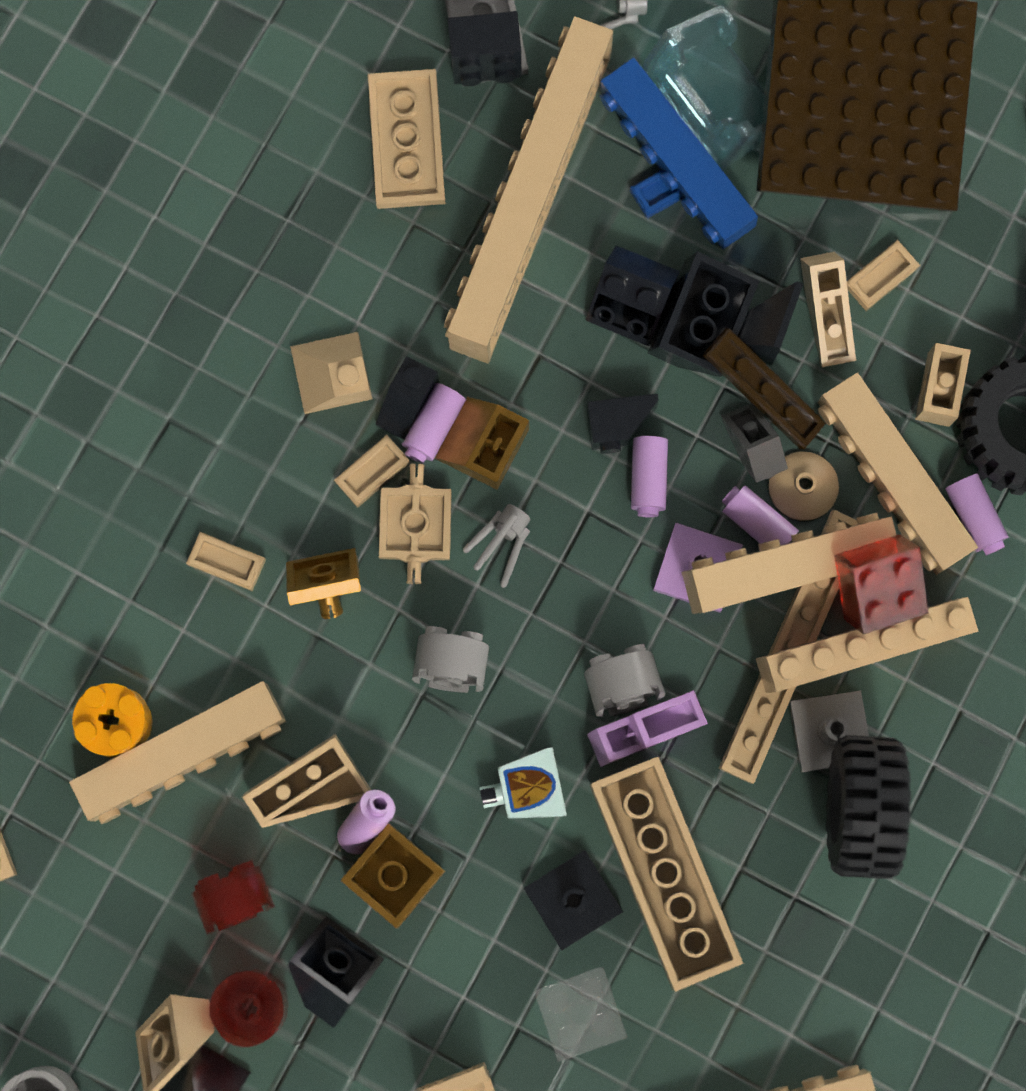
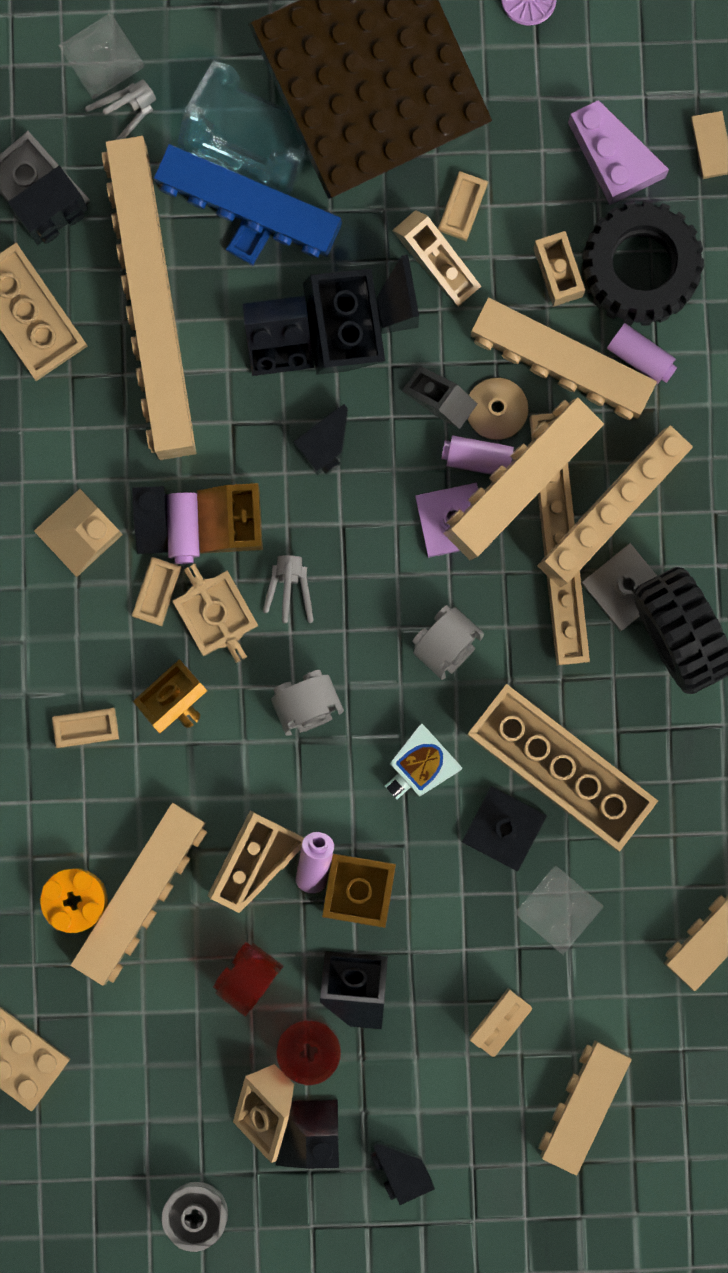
camera: 30 degrees left, 5 degrees up
lavender slope [587,691,708,767] -> none
lavender brick [631,436,668,517] -> none
dark brown tile [703,328,826,449] -> none
clear red brick [834,534,929,635] -> none

